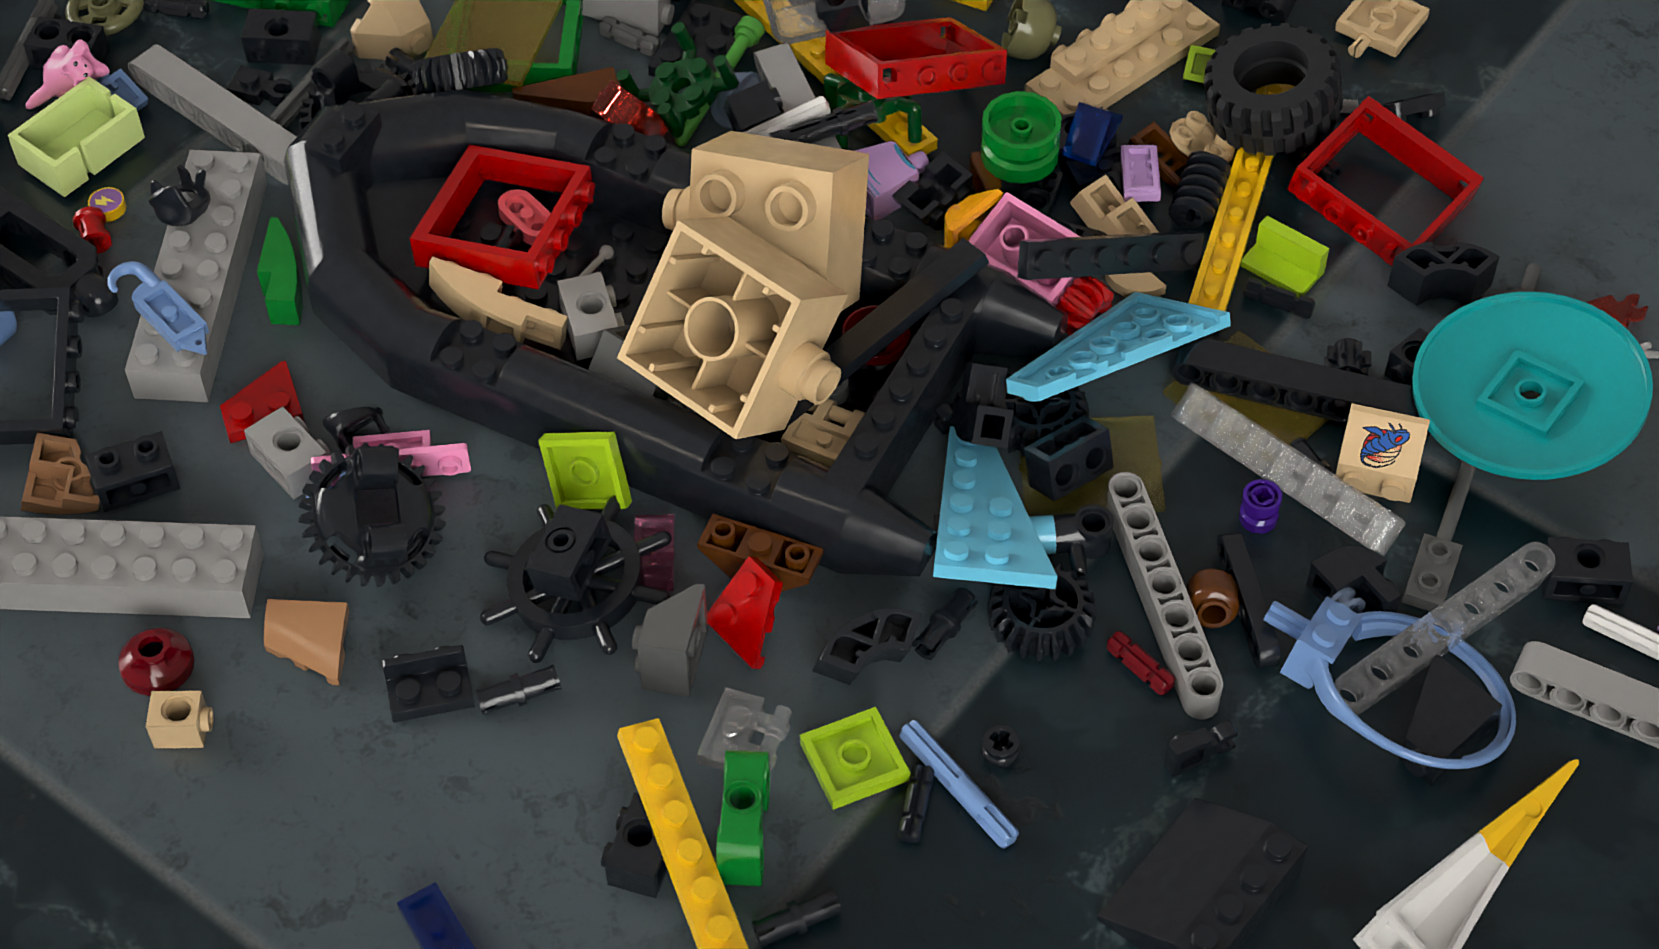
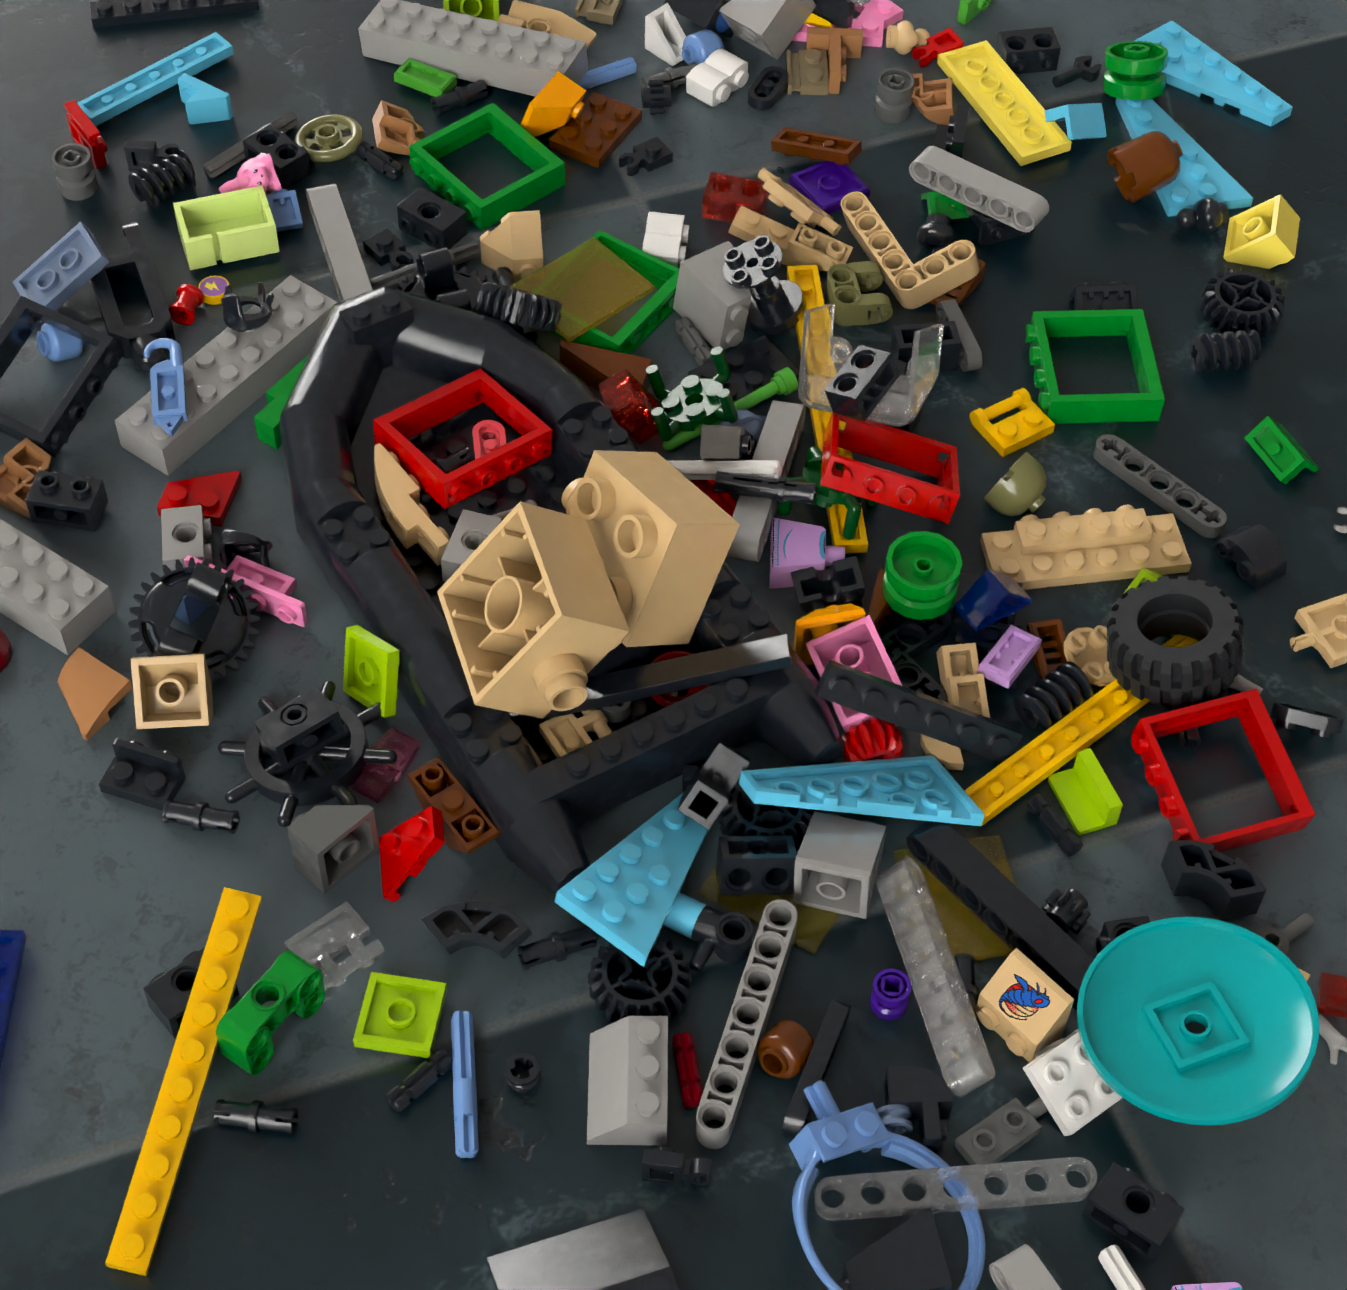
camera: 30 degrees right, 0 degrees up
none -> tan slope [131,654,214,729]
none -> light grey slope [587,1016,668,1145]
none -> light grey slope [793,811,886,919]
none -> white plate [1023,1029,1123,1136]

